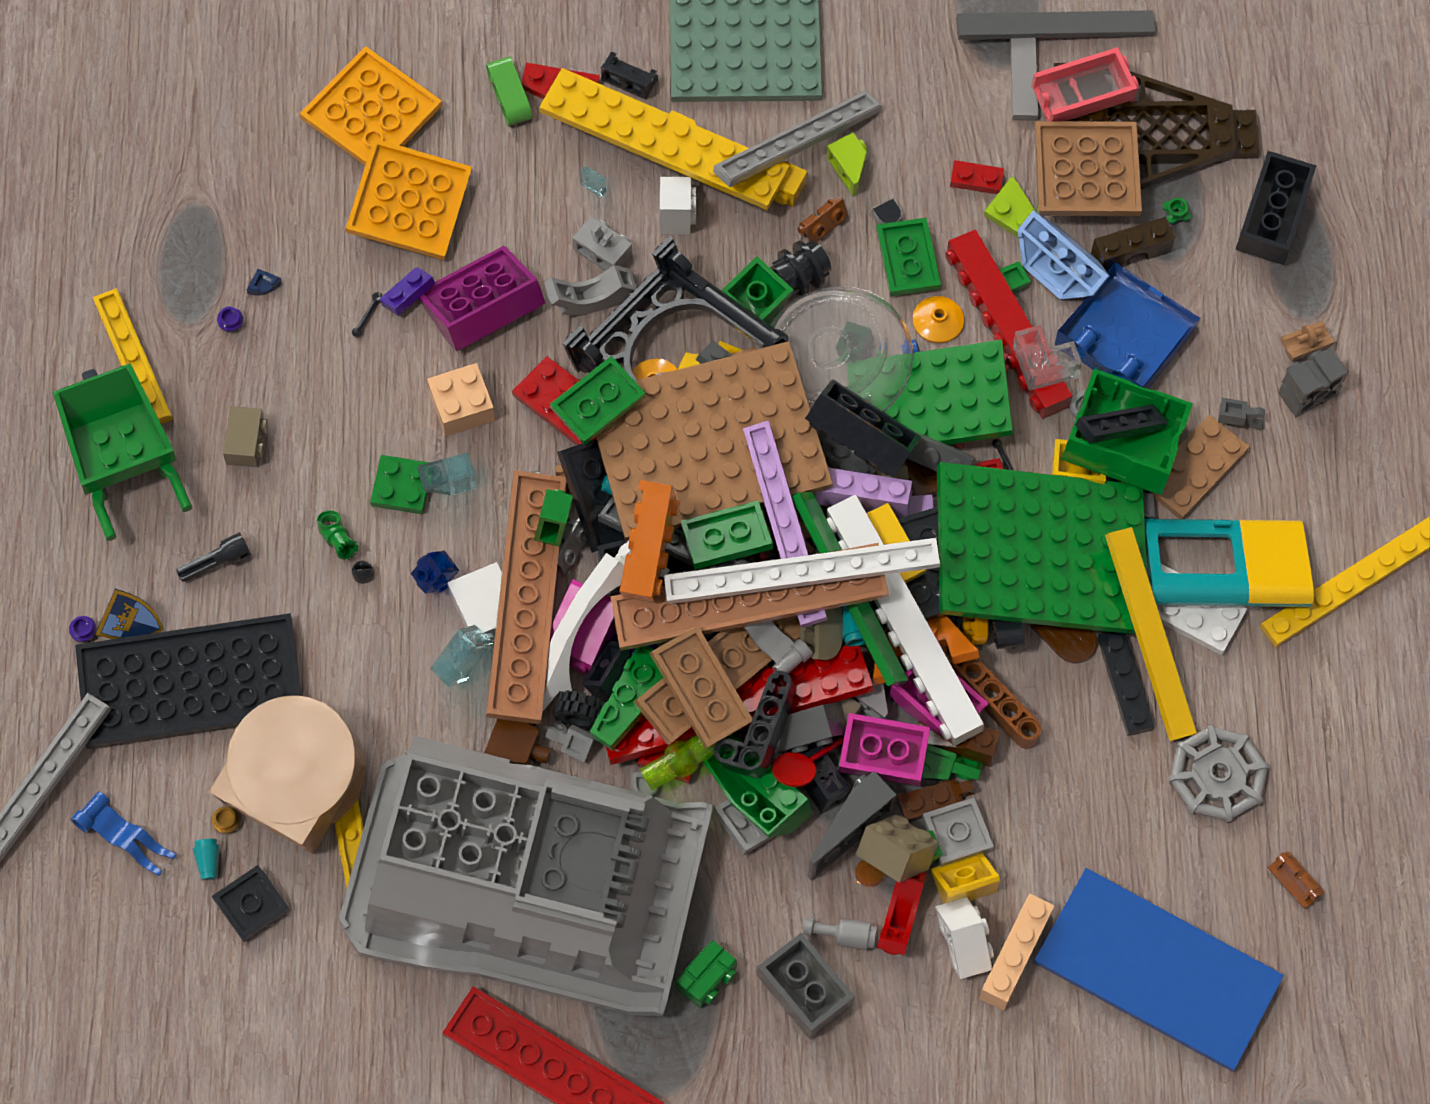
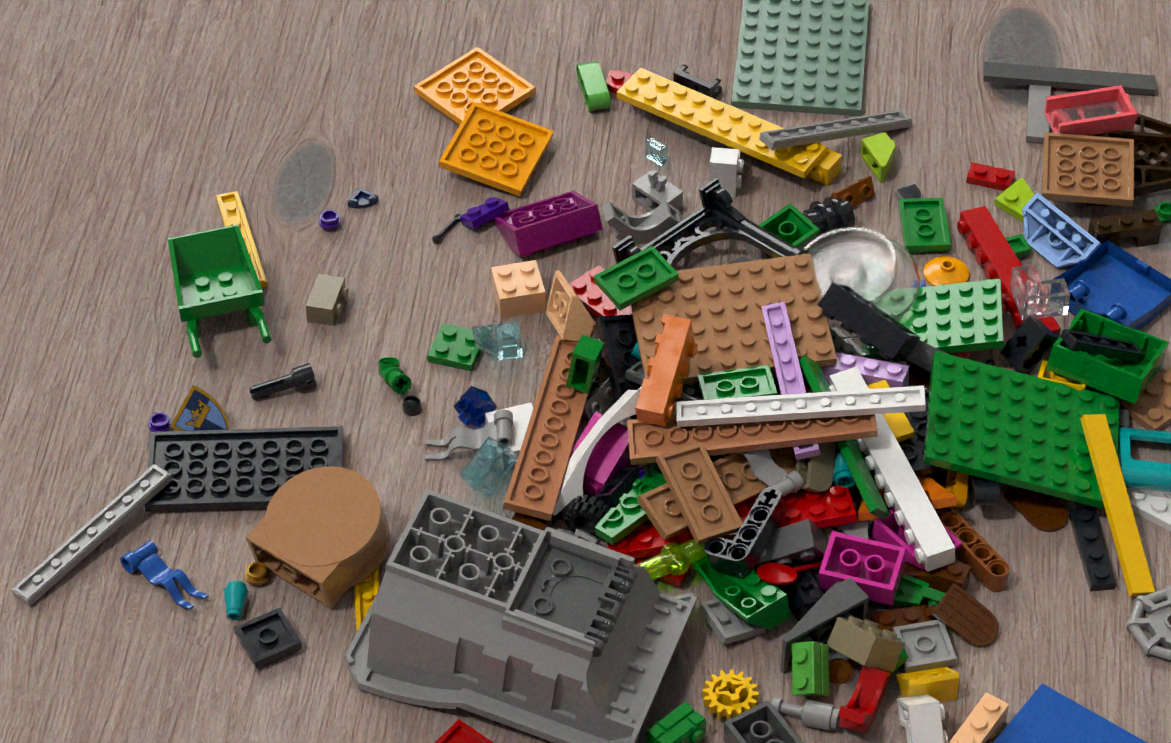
camera: 10 degrees right, 20 degrees down
none -> light grey flag [425,409,513,461]
none -> light nougat slope [546,270,595,341]
none -> yellow gear [702,669,759,720]
none -> bright green brick [792,641,829,698]
none -> reddish brown window [931,583,999,647]
none -> black brick [1000,316,1058,374]

